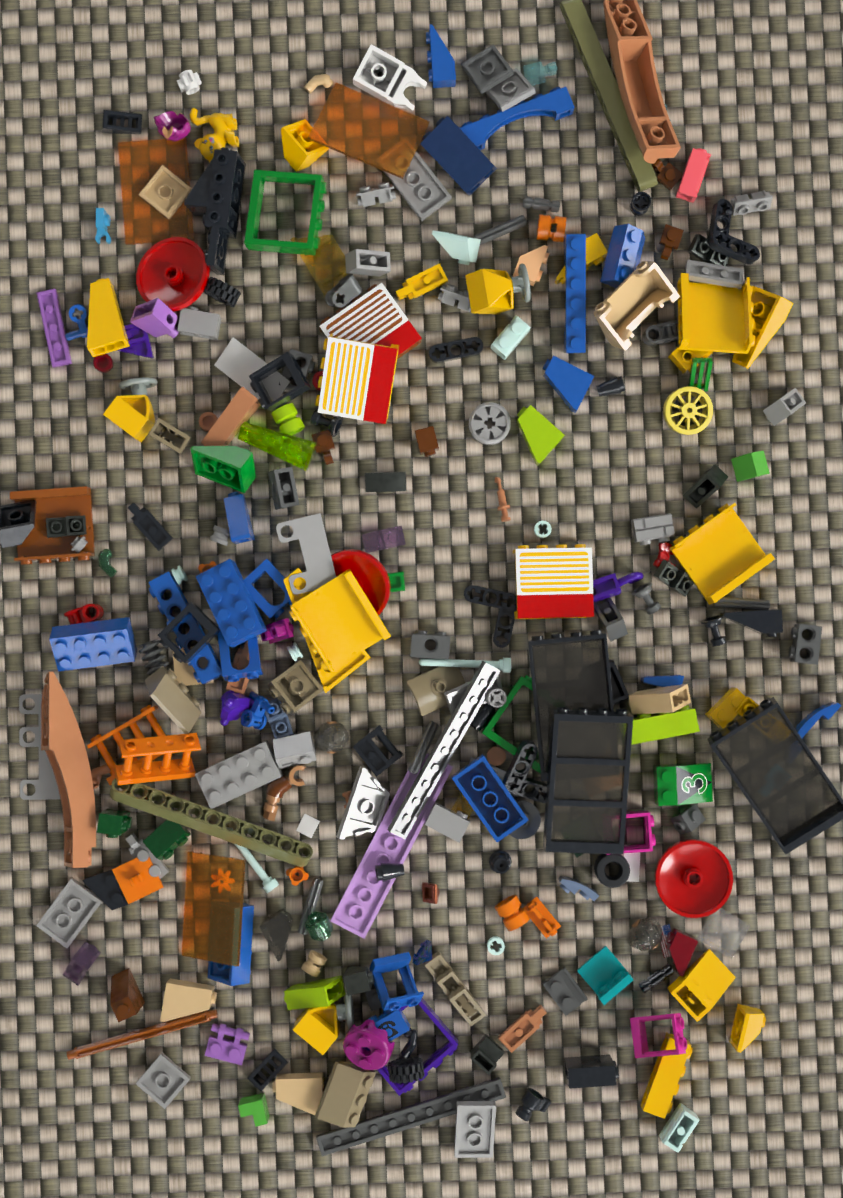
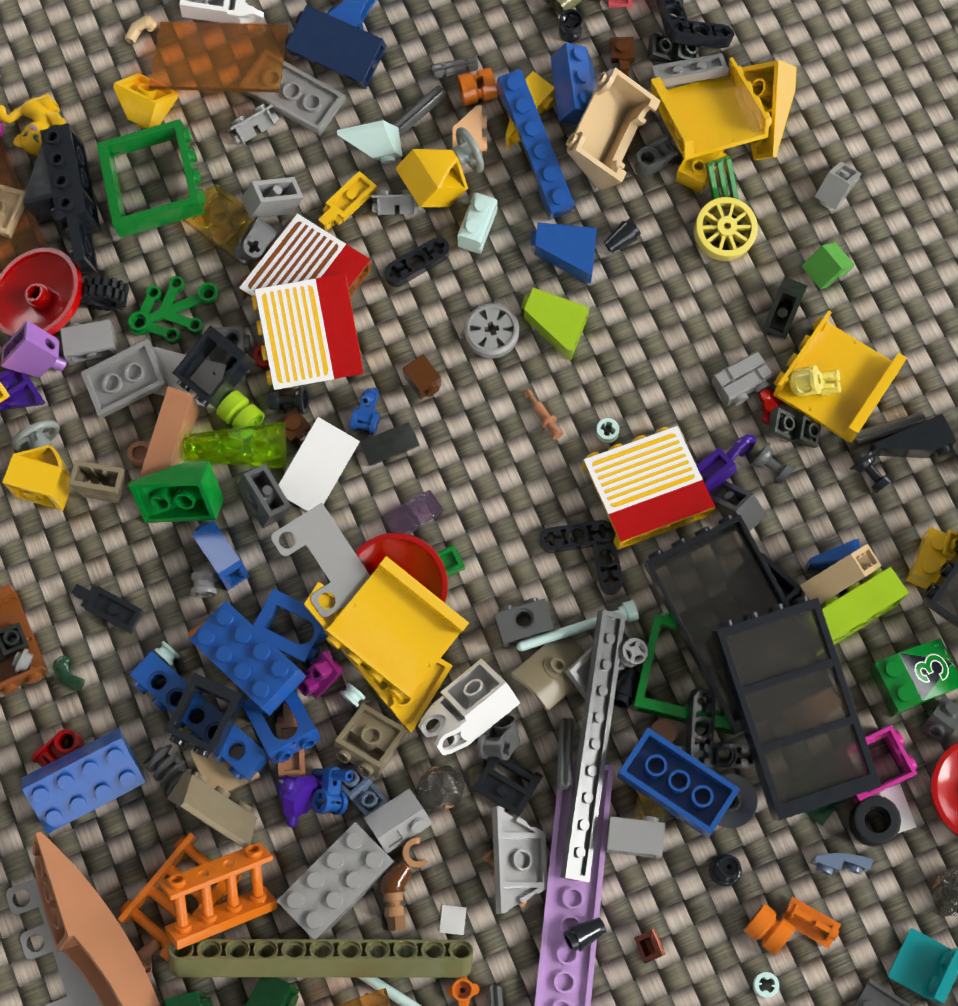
camera: 20 degrees left, 15 degrees down
none -> light grey plate [81,339,168,418]
none -> green plant [127,276,219,345]
none -> white sticker [279,417,360,511]
none -> blue piece [350,388,380,435]
none -> white brick [418,659,520,755]
none -> dark grey piece [477,715,520,760]
none -> light yellow piece [789,365,841,396]

